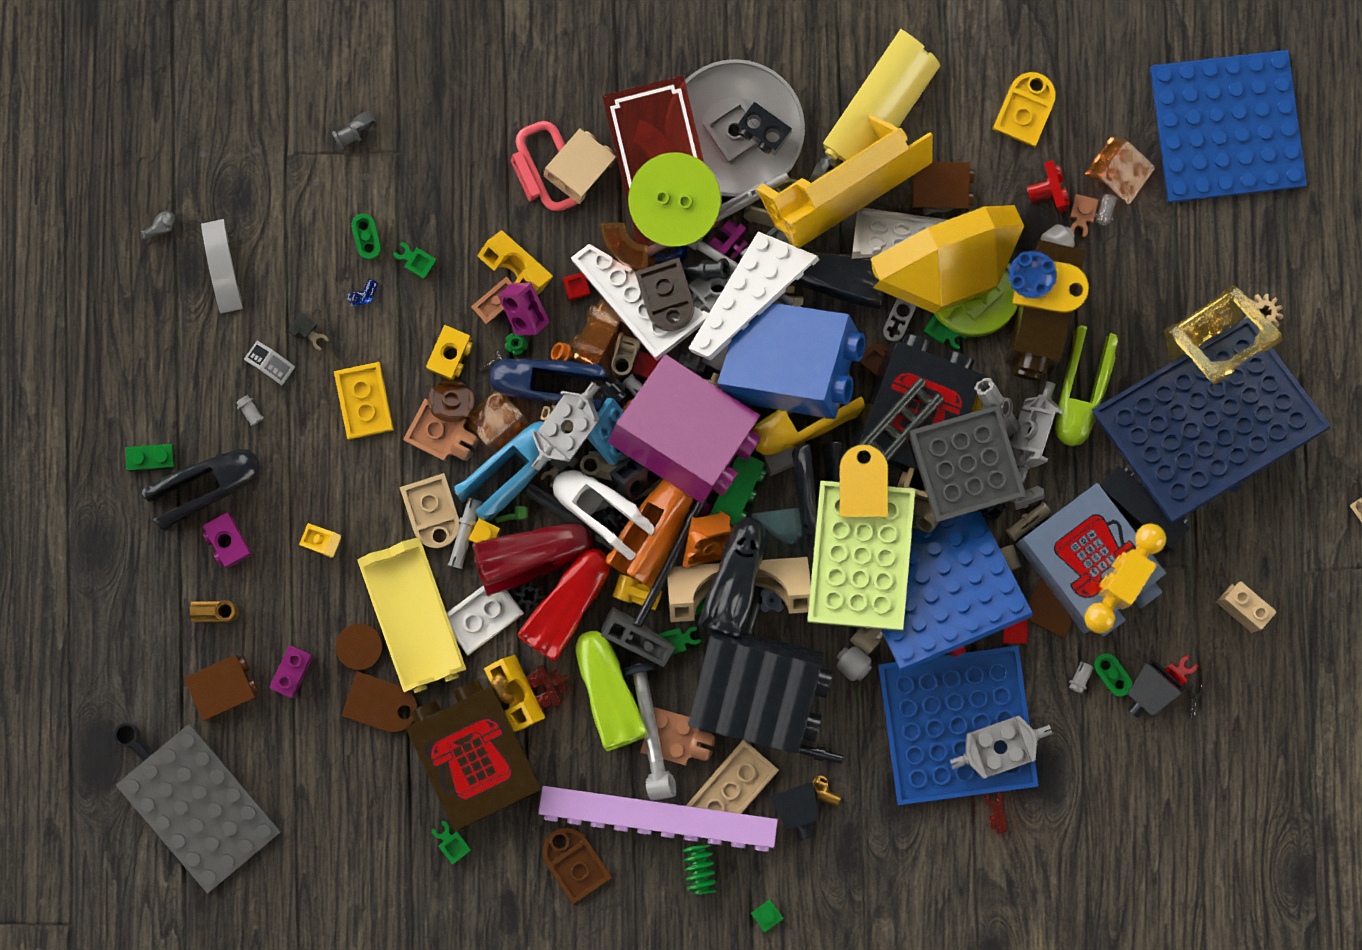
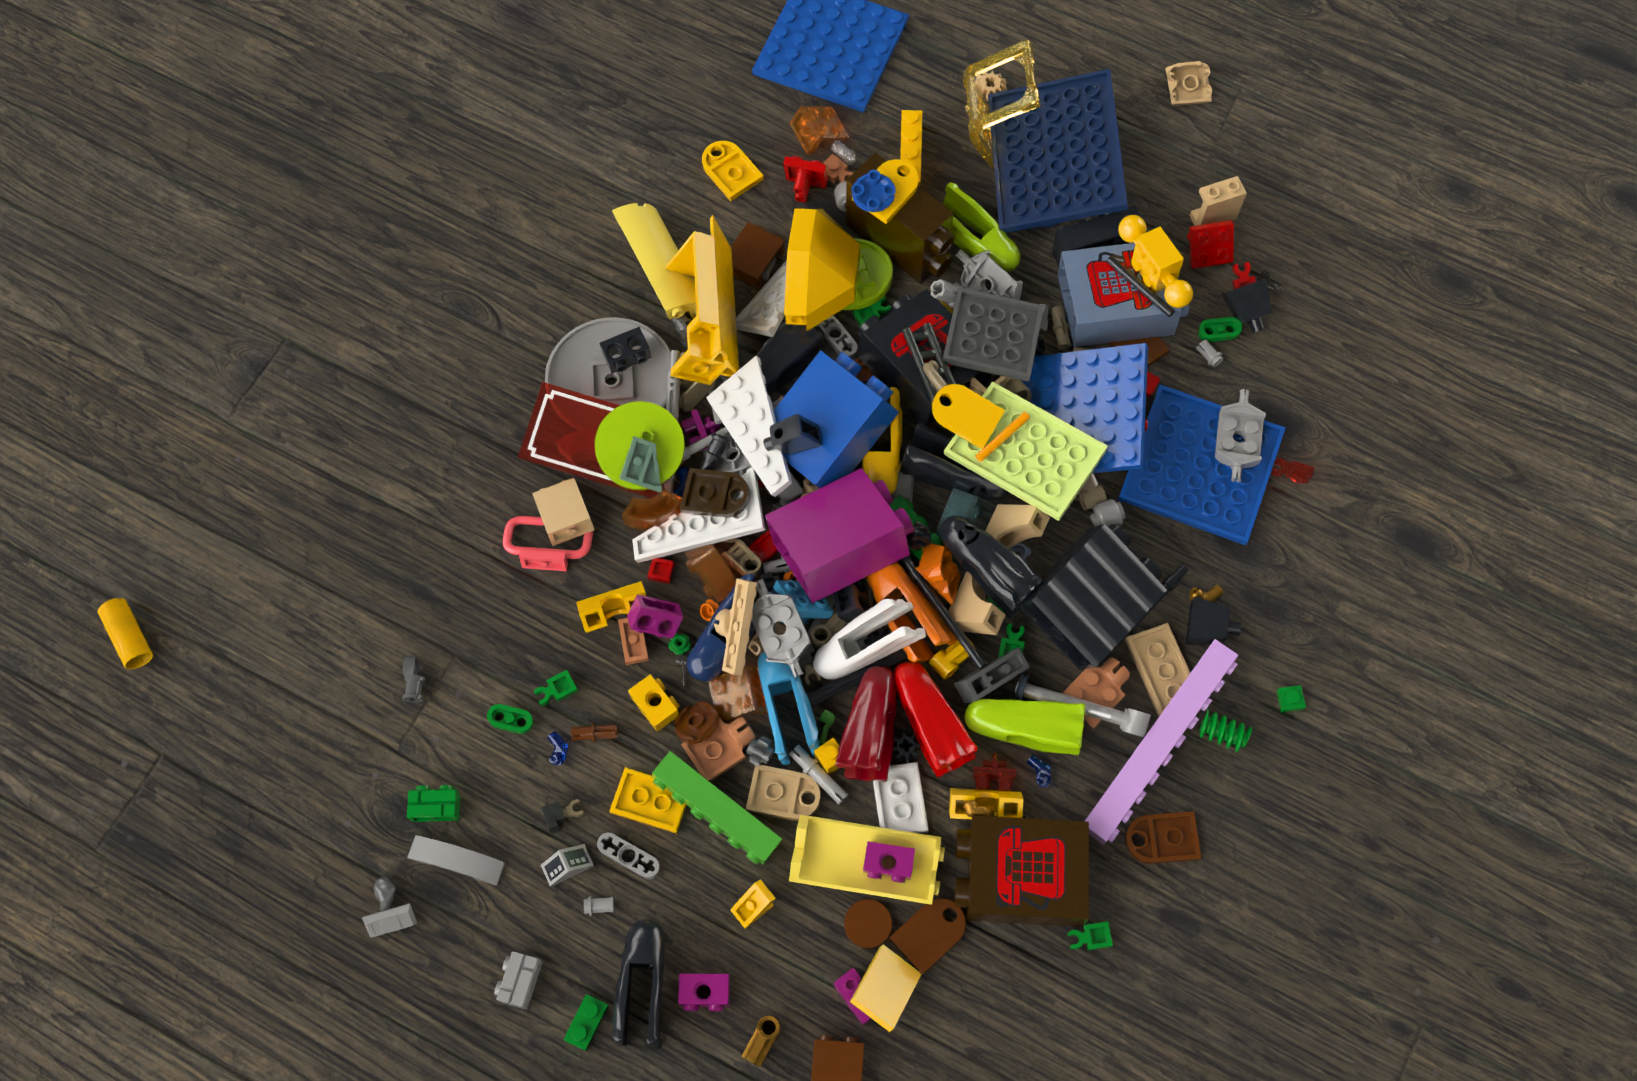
camera: 60 degrees left, 15 degrees down
none -> light grey tile [362,903,417,938]
none -> green brick [407,785,460,822]
none -> light grey brick [494,951,543,1010]
none -> reddish brown axle [571,723,618,742]
none -> light grey beam [597,833,660,879]
none -> sand green wing [619,436,662,493]
none -> bright green brick [652,751,782,865]
none -> tan plate [714,579,757,675]
none -> dark grey gear [746,736,775,767]
none -> black torso [763,414,822,455]
none -> yellow tile [850,944,922,1032]
none -> magenta brick [863,841,915,883]
none -> yellow brick [900,110,922,187]
none -> black gear [906,521,931,551]
none -> dark tan arm [923,360,947,391]
none -> light orange bar [975,411,1030,462]
none -> clear blue arm [1027,754,1051,788]
none -> black bar [1106,256,1175,317]
none -> red plate [1187,220,1234,269]

